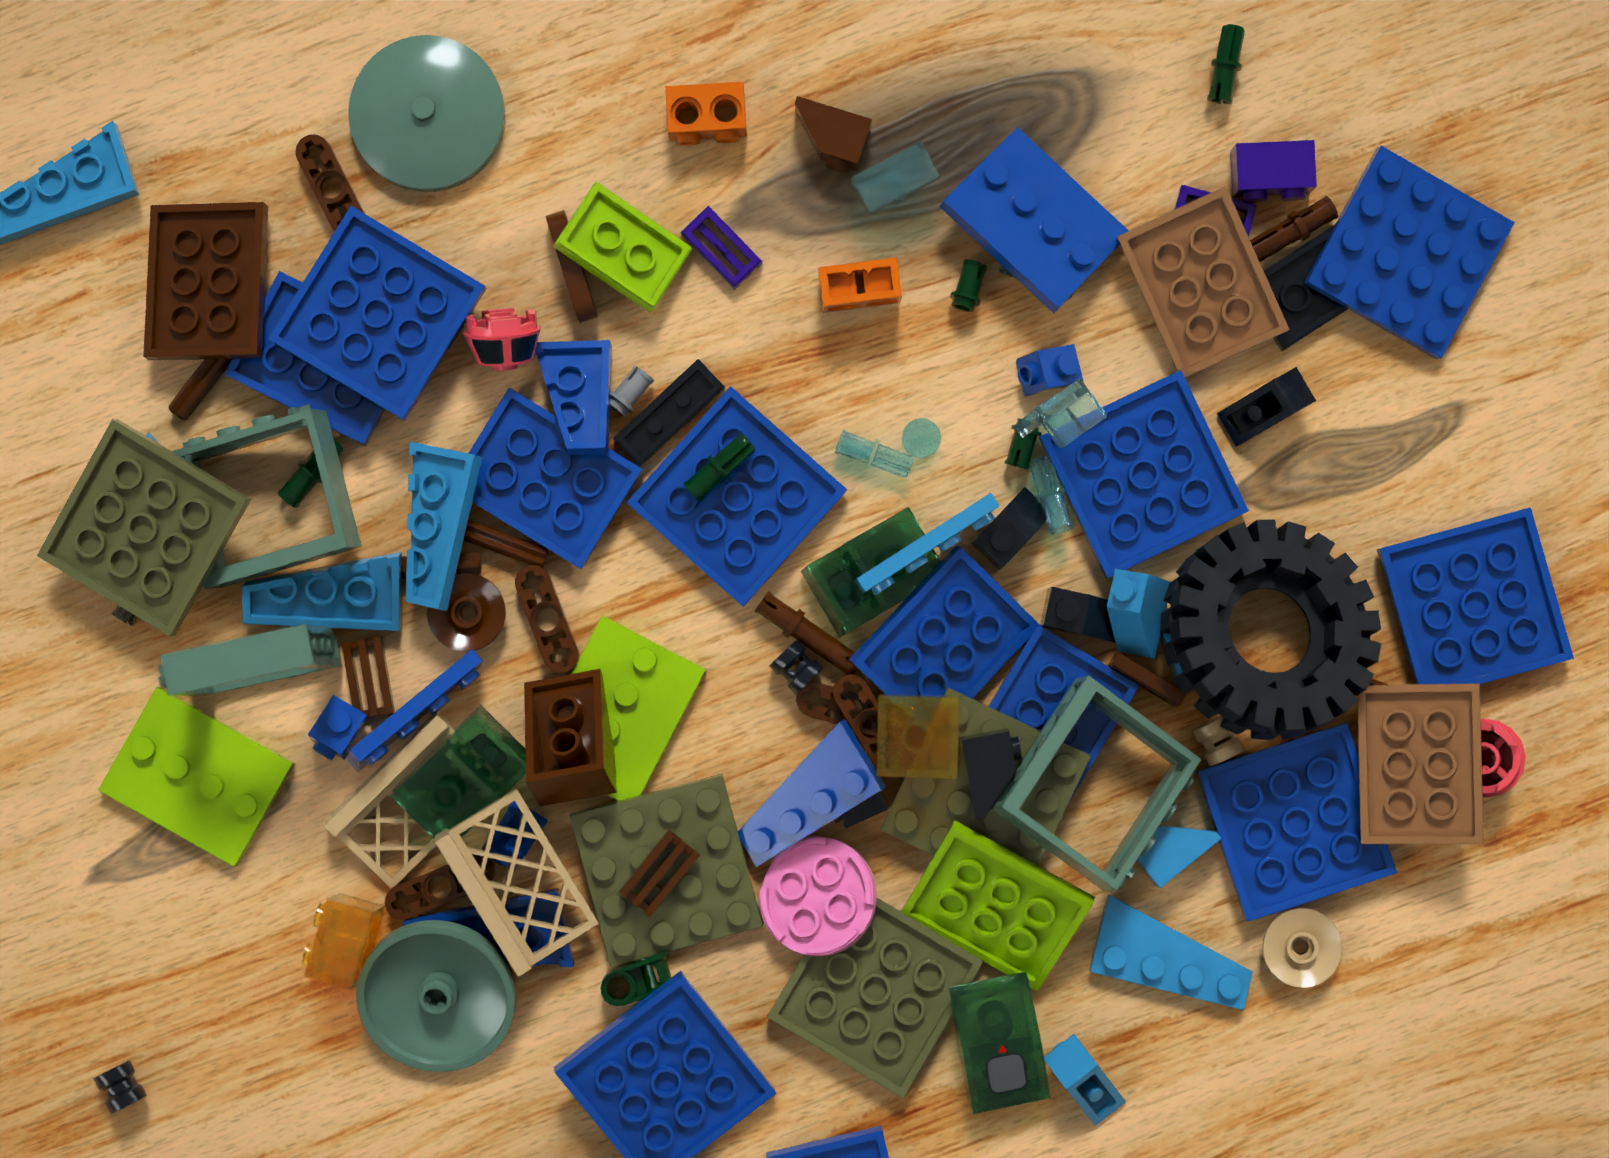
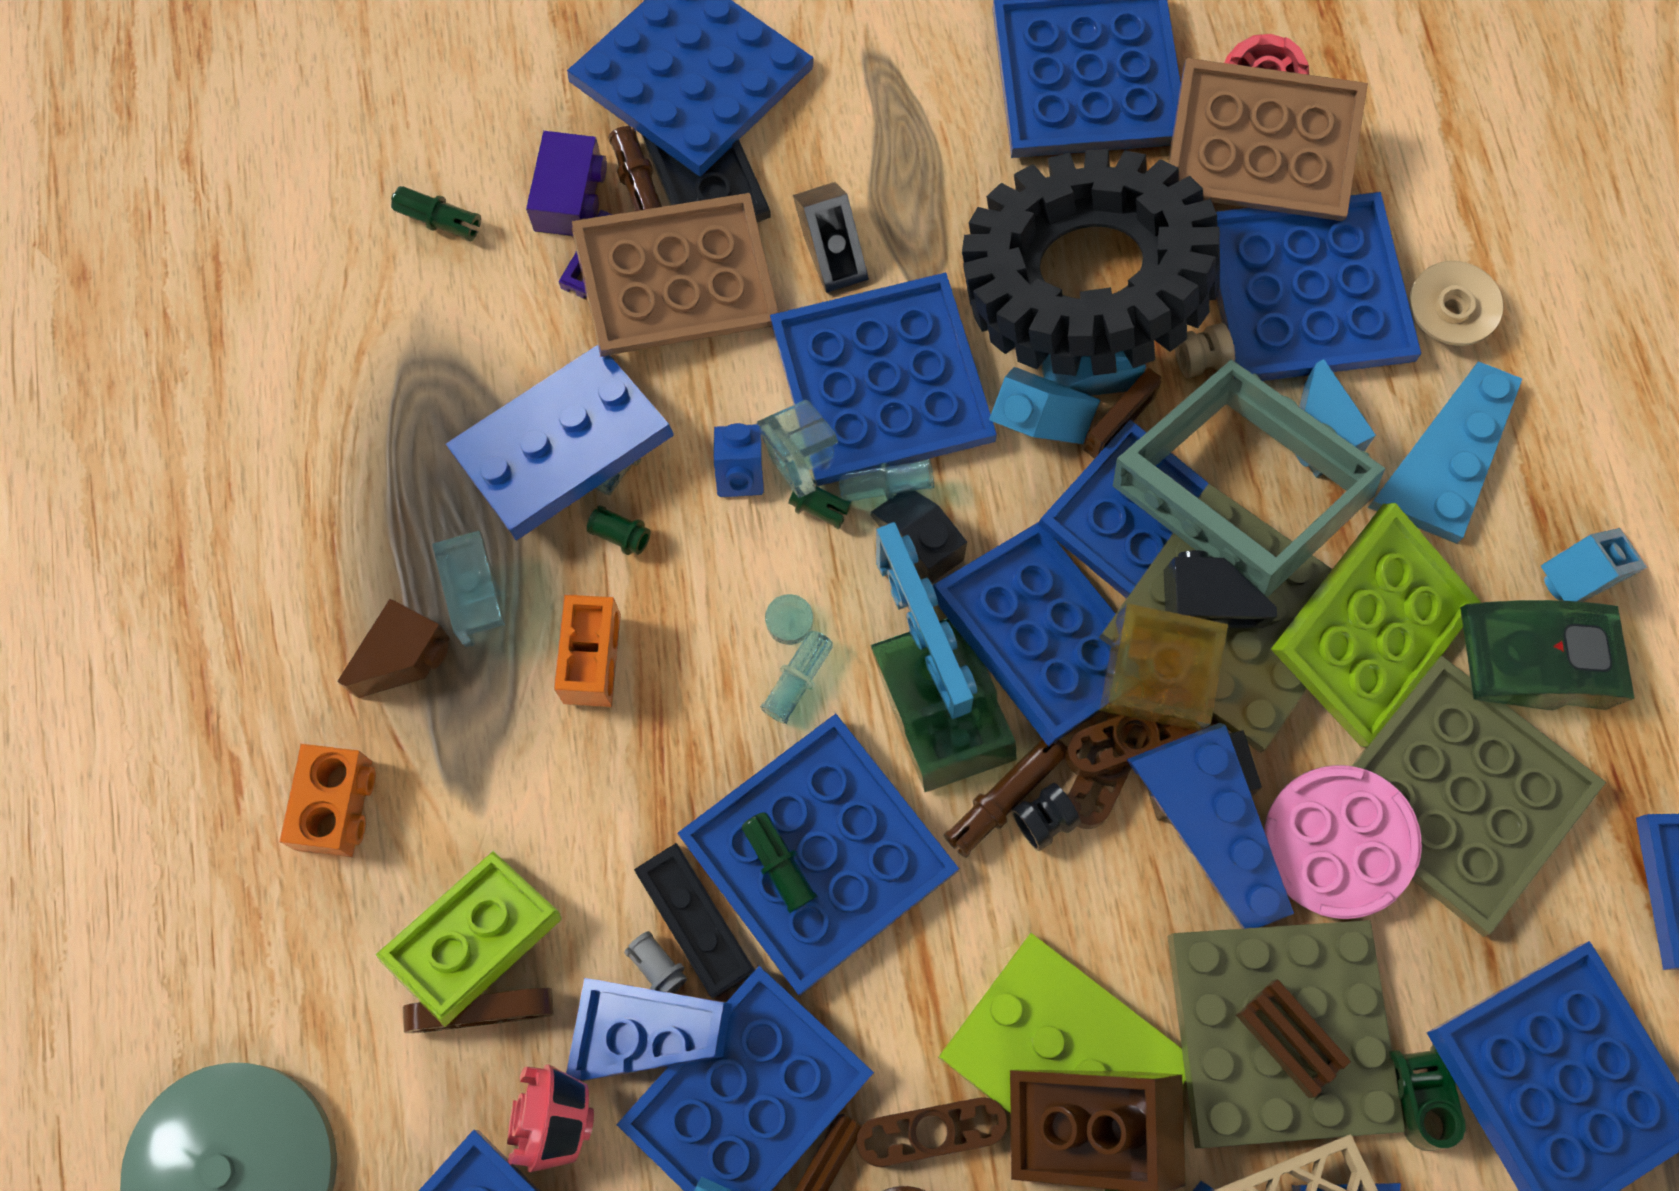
camera: 80 degrees left, 15 degrees down
dark purple tile [680,206,762,290] -> none
black slope [1040,587,1116,643] -> none

